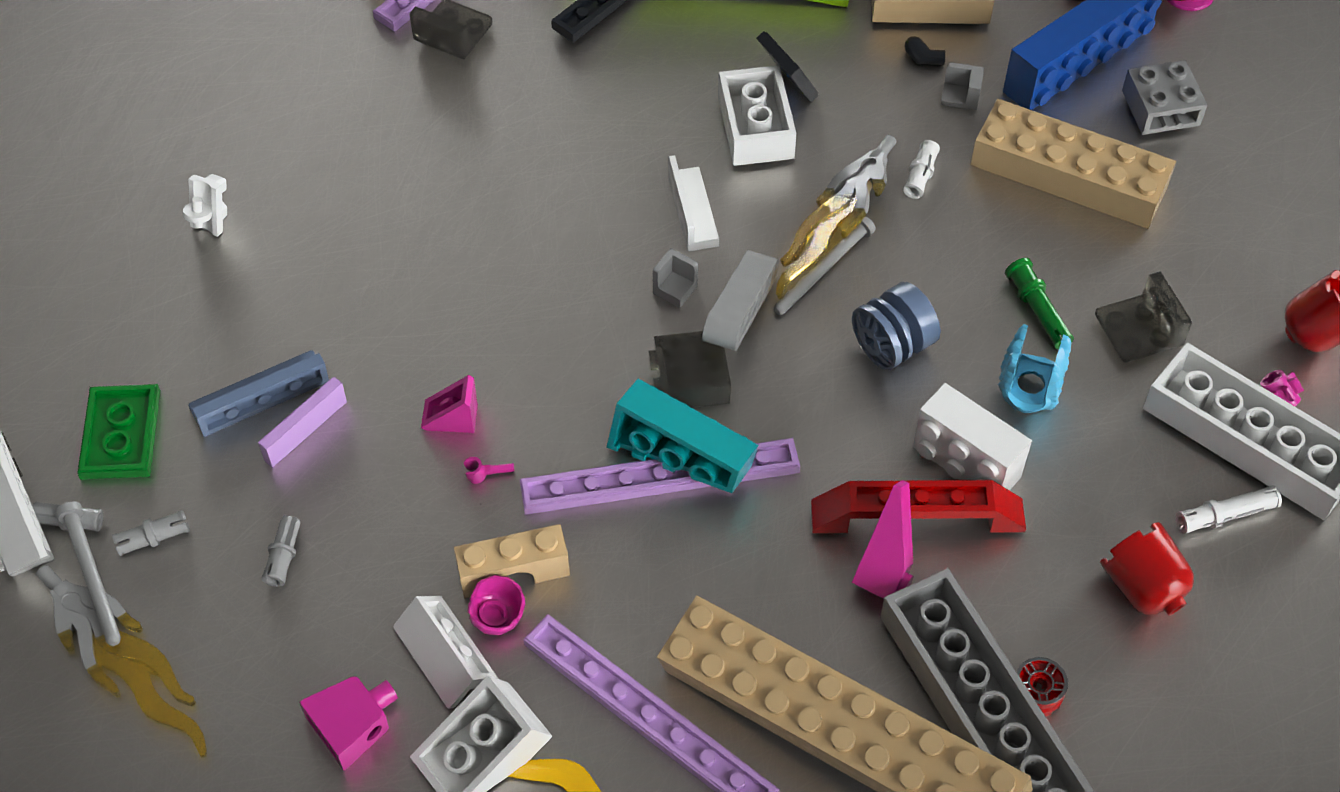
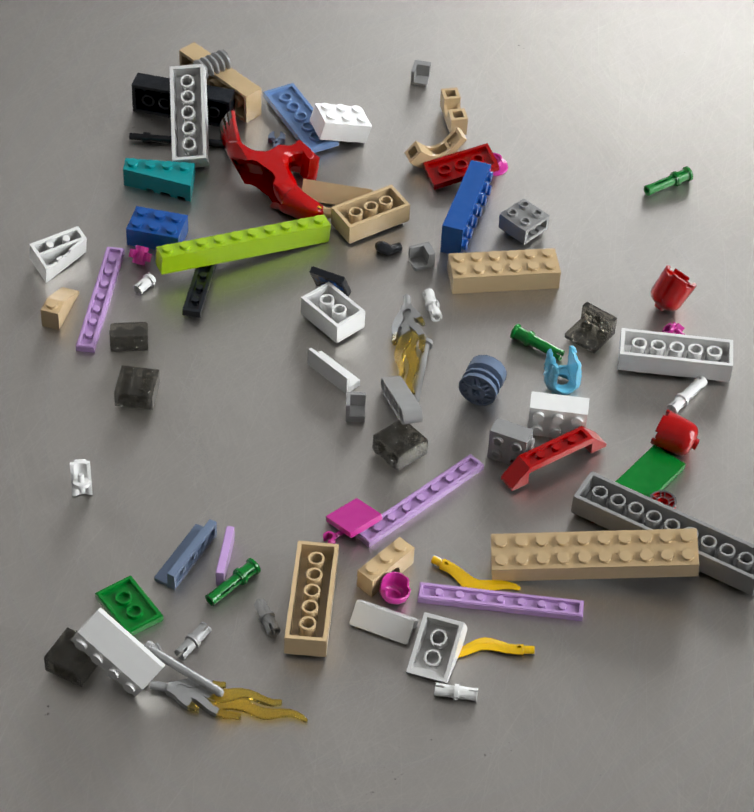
camera: 35 degrees left, 10 degrees down
dark pink torso [299,676,398,771] -> none
dark pink slope [421,375,478,433] -> none
teal wedge [606,378,759,493] -> none
dark pink slope [851,480,914,599] -> none
none -> clear smoke brick [114,365,160,410]
none -> green pin [205,558,261,606]
none -> tan brick [284,541,339,657]
none -> dark pink tile [326,498,382,538]
none -> yellow piece [431,555,521,591]
none -> light grey brick [487,418,535,465]
none -> green tile [615,445,686,497]

